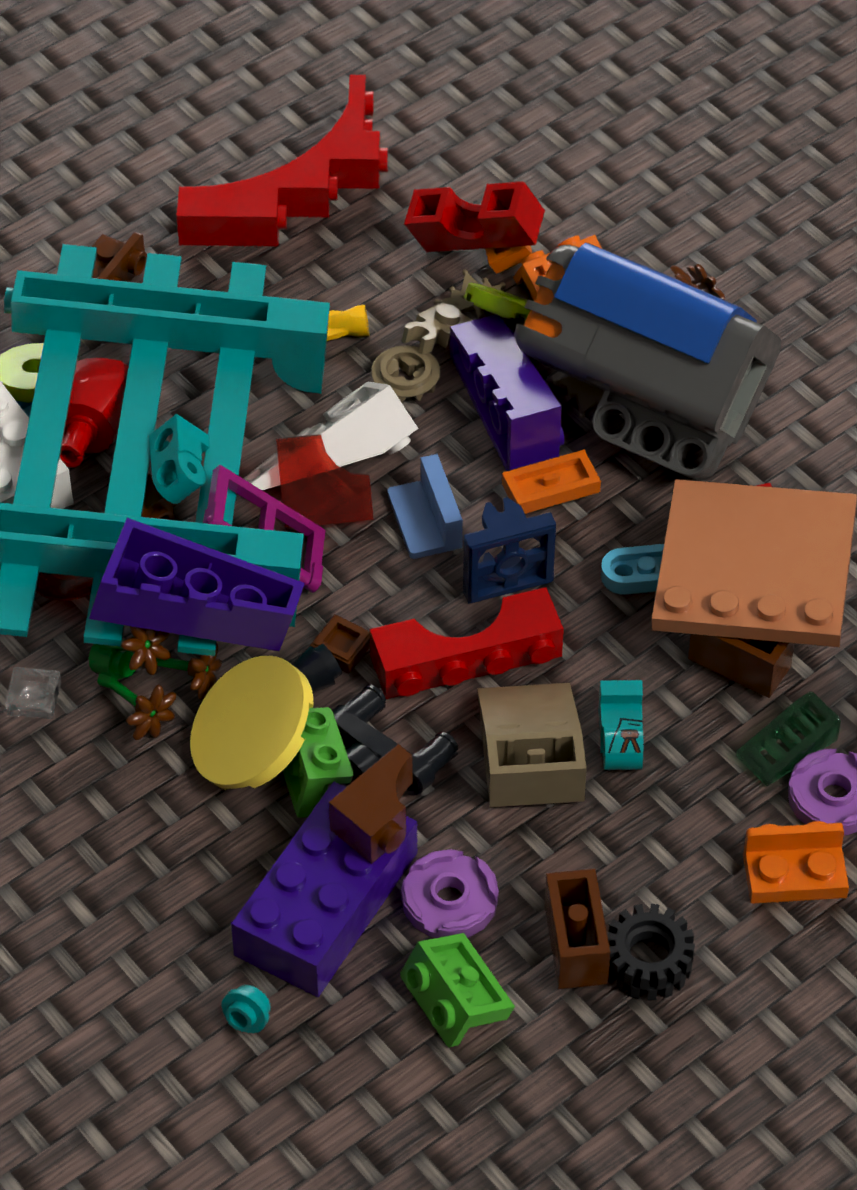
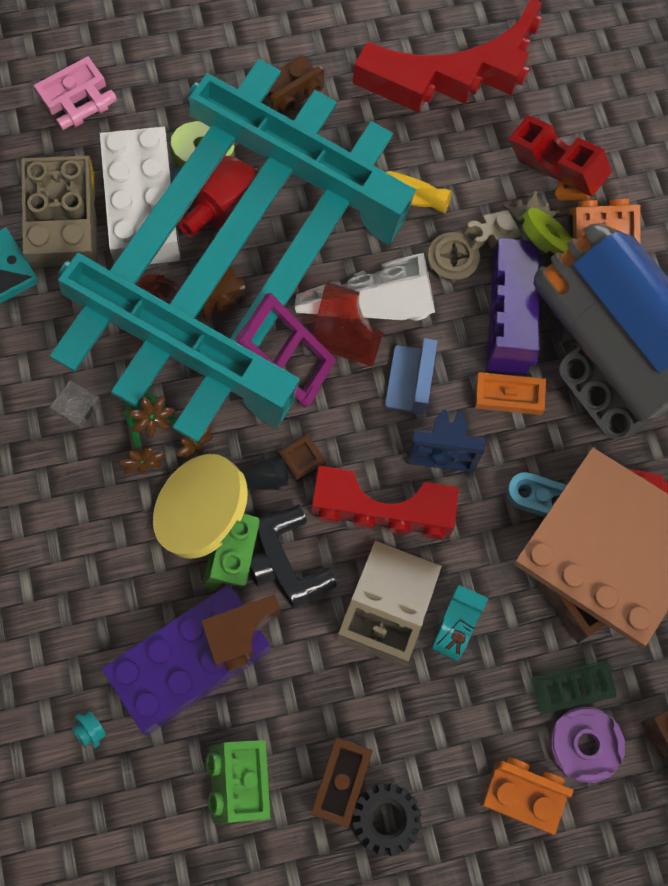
camera: 20 degrees right, 20 degrees up
dark purple wedge [89,518,305,651] -> none
teal leg [149,414,210,504] -> none
medium lavender tile [401,849,499,938] -> none

